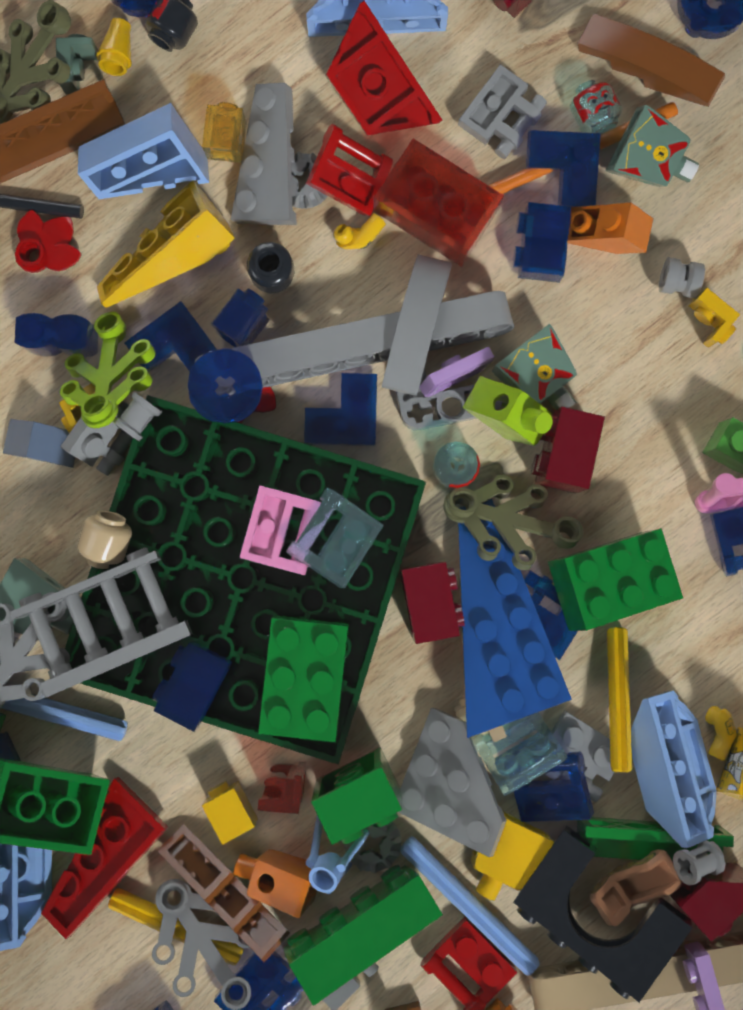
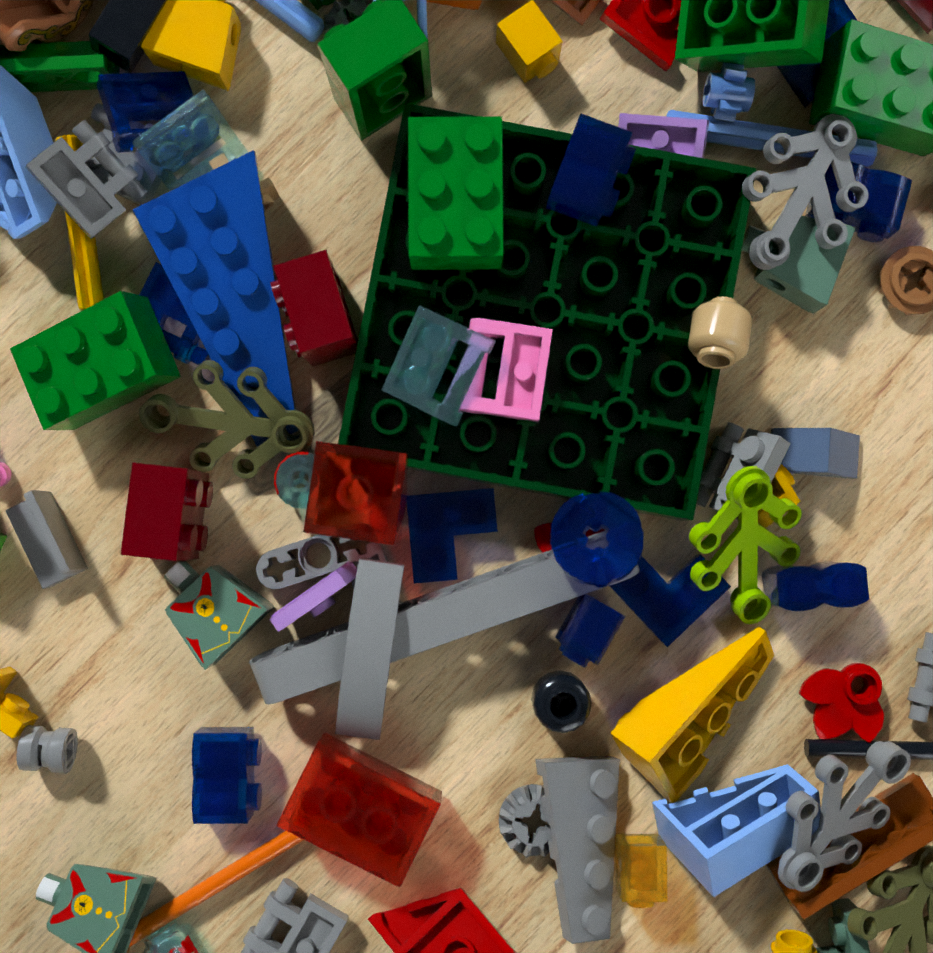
camera: 175 degrees right, 0 degrees up
light grey fence [10,548,193,698] -> none
light grey bush [112,392,162,442] -> none
clear red hinge [257,761,307,814] -> none
red plate [306,124,393,217] -> none
yellow arm [333,213,386,250] -> none
light grey plate [398,708,506,857] -> none
lime torso [462,376,553,446] -> none
clear blue plate [526,130,601,207] -> none
orange slope [564,202,654,254] -> none
none -> light grey panel [5,490,88,589]
none -> light grey plate [26,120,148,239]
none -> clear red slope [303,441,408,545]
none -> lavender plate [617,113,709,158]
none -> medium blue gear [703,62,755,122]
none -> light grey plant [778,741,911,892]

